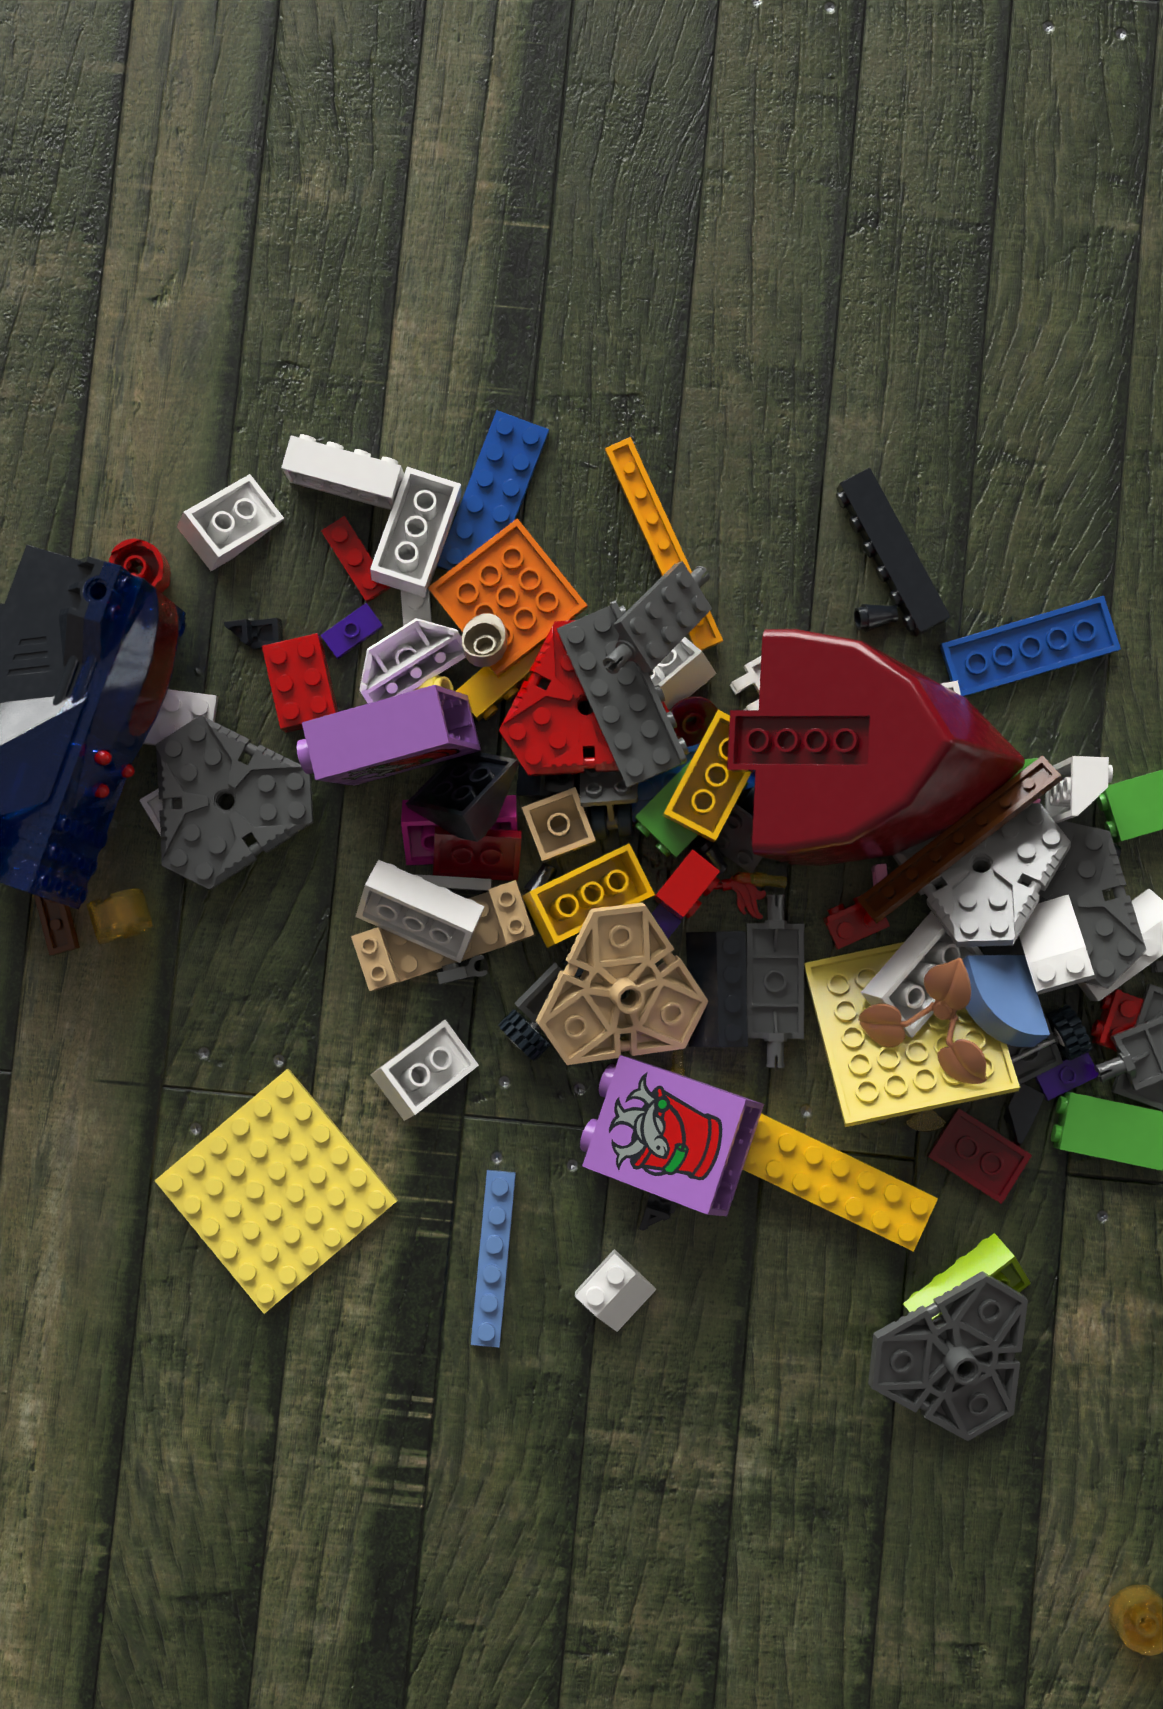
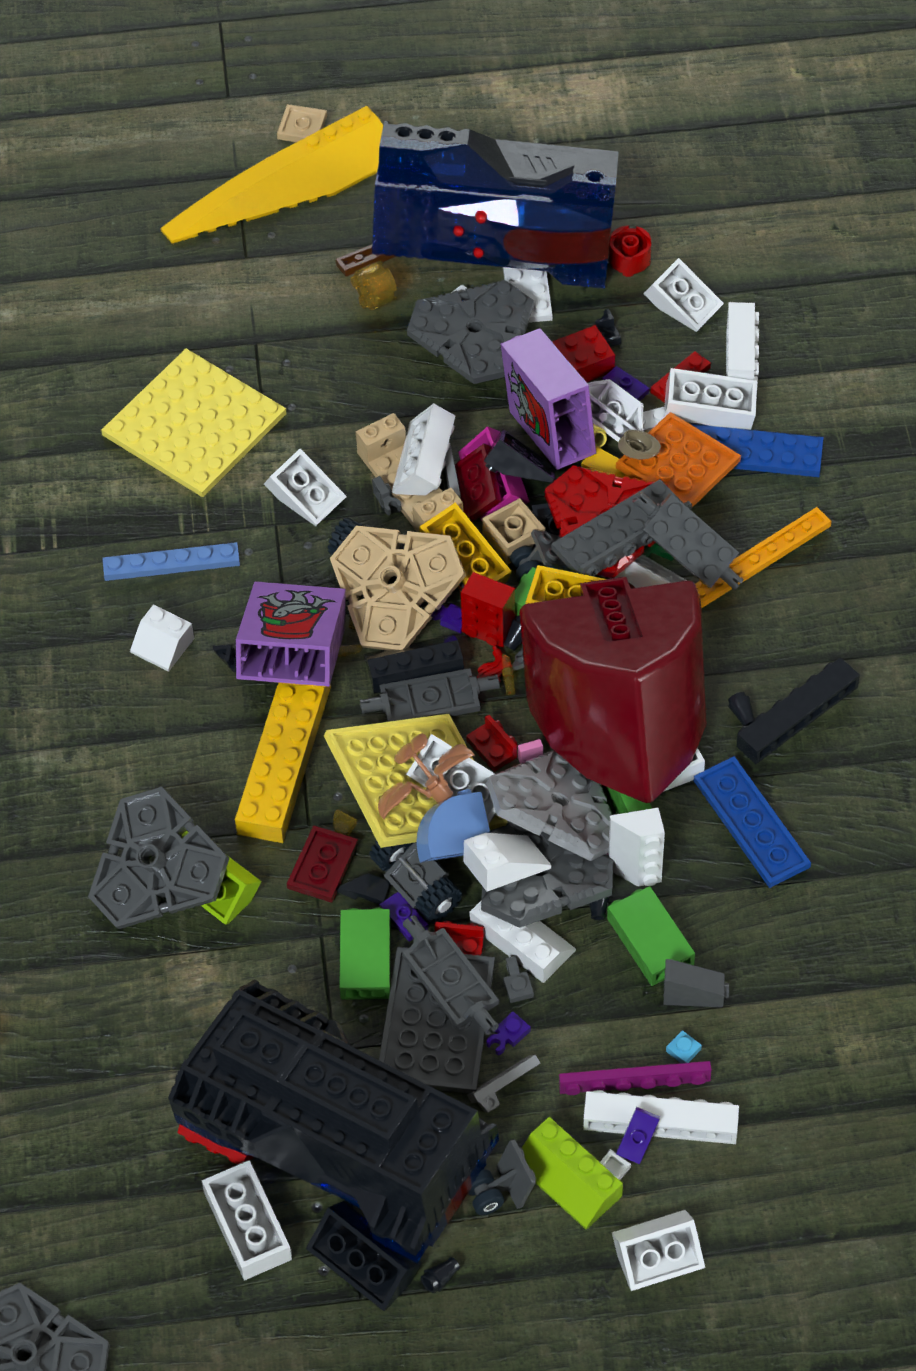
camera: 75 degrees right, 30 degrees down
reddish brown plate [857,755,1063,924] -> none

